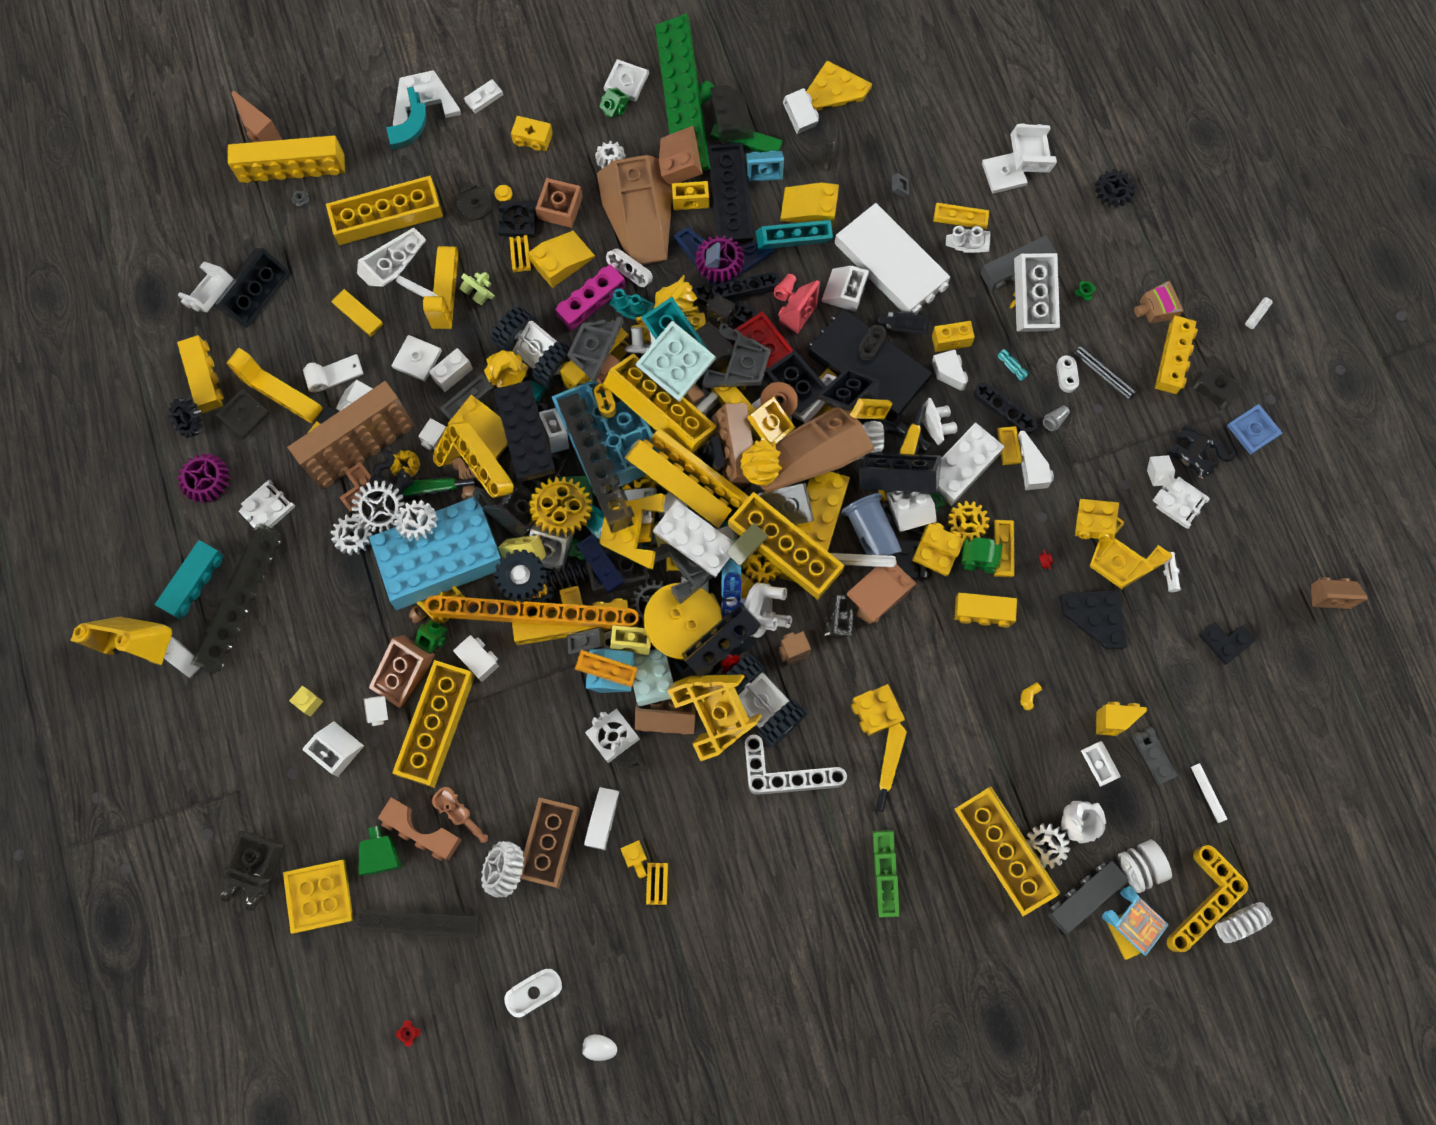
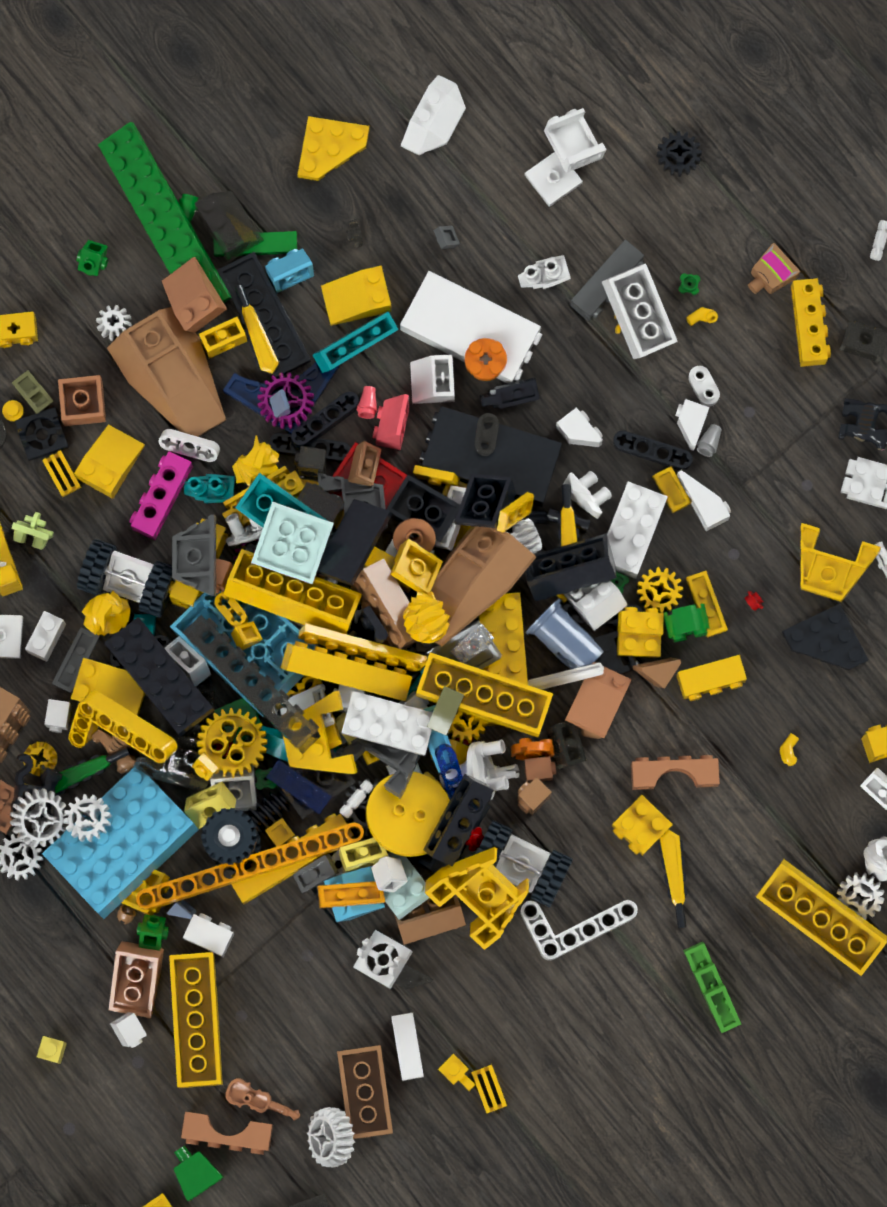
camera: 25 degrees left, 5 degrees up
white slope [302,721,364,777] -> none
white plate [603,59,649,102] -> none
white brick [783,88,819,134] -> none
yellow brick [932,321,975,352] -> none
yellow tile [933,203,989,229] -> none
teal axle [998,349,1028,381] -> none
axle [1074,346,1136,399] -> none
yellow plate [1075,499,1119,541] -> none
white brick [1147,455,1175,486] -> none
none -> olive slope [12,370,54,414]
none -> sand blue slope [167,900,196,919]
none -> yellow plate [192,753,219,781]
none -> yellow slope [231,621,263,651]
none -> yellow sword [235,285,279,374]
none -> black tile [317,499,392,586]
none -> white axle [340,780,373,818]
none -> medium nougat slope [348,441,382,486]
none -> white brick [371,856,408,893]
none -> white wedge [401,75,466,155]
none -> yellow plate [413,465,460,487]
none -> clear leg [451,624,494,664]
none -> orange plate [465,338,507,381]
none -> orange plate [511,738,554,761]
none -> nougat brick [524,756,556,783]
none -> nougat arch [631,755,720,790]
none -> medium nougat slope [633,657,681,689]
none -> white slope [675,399,709,451]
none -> yellow arm [686,307,718,326]

